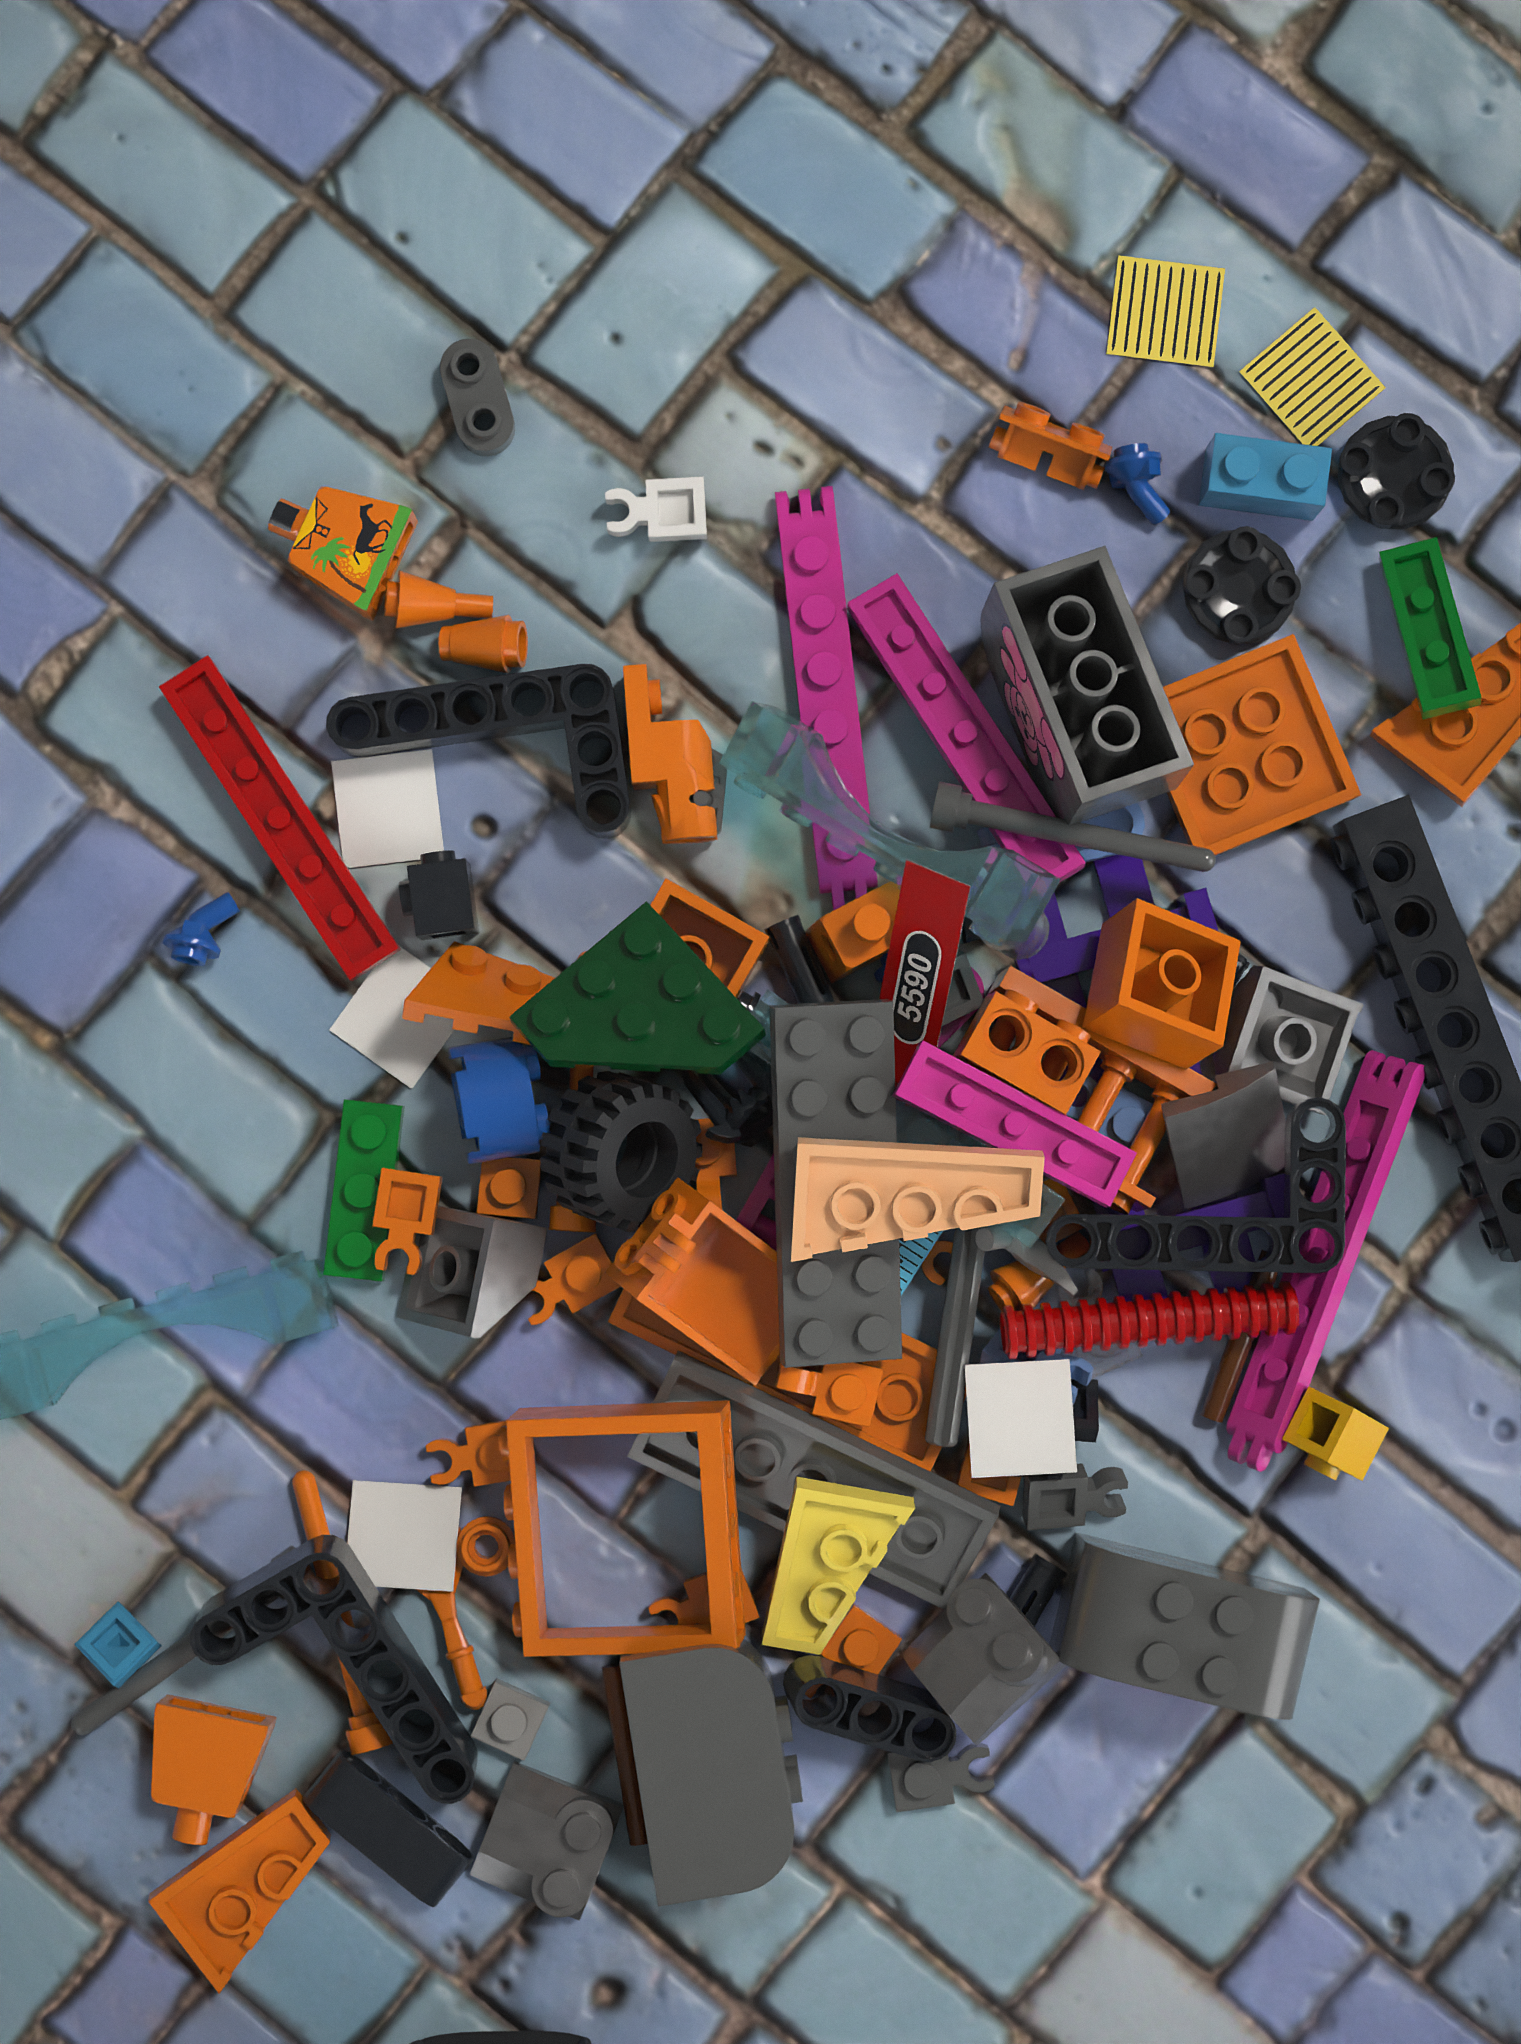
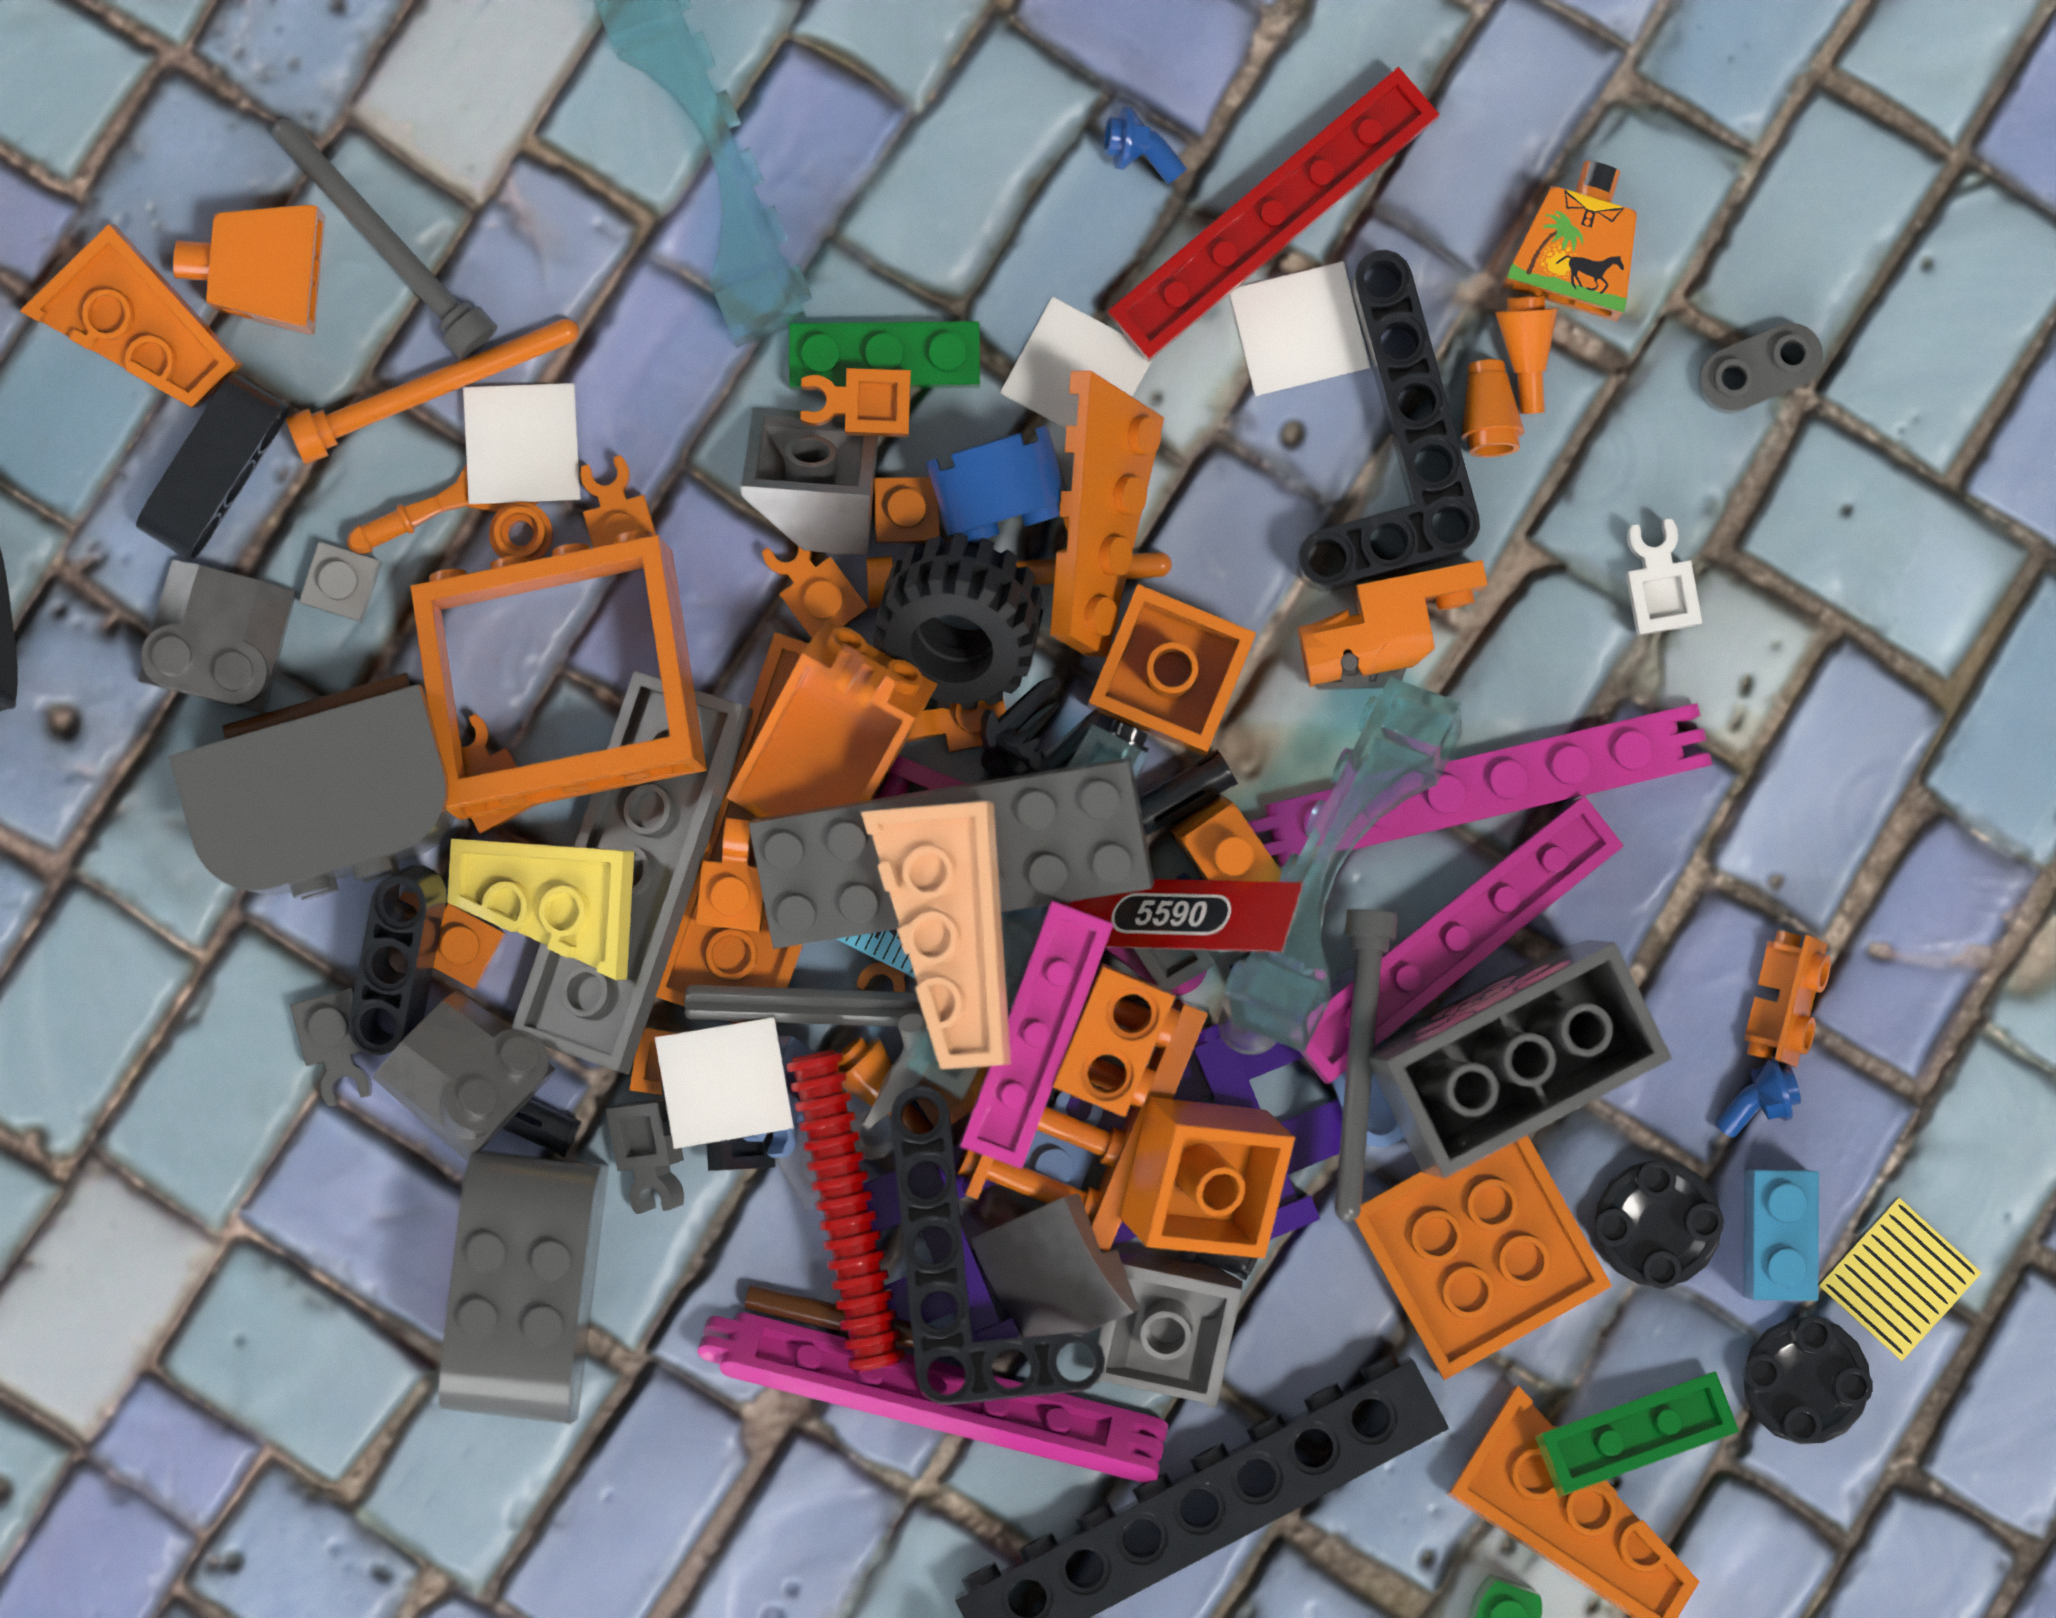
camera: 90 degrees right, 0 degrees up
dark azure tile [74,1601,162,1689] -> none
black beam [190,1534,478,1804] -> none
black brick [399,850,479,941] -> none
dark green plate [509,901,766,1075] -> none
light yellow sticker [1106,255,1225,367] -> none
yellow brick [1282,1386,1389,1481] -> none

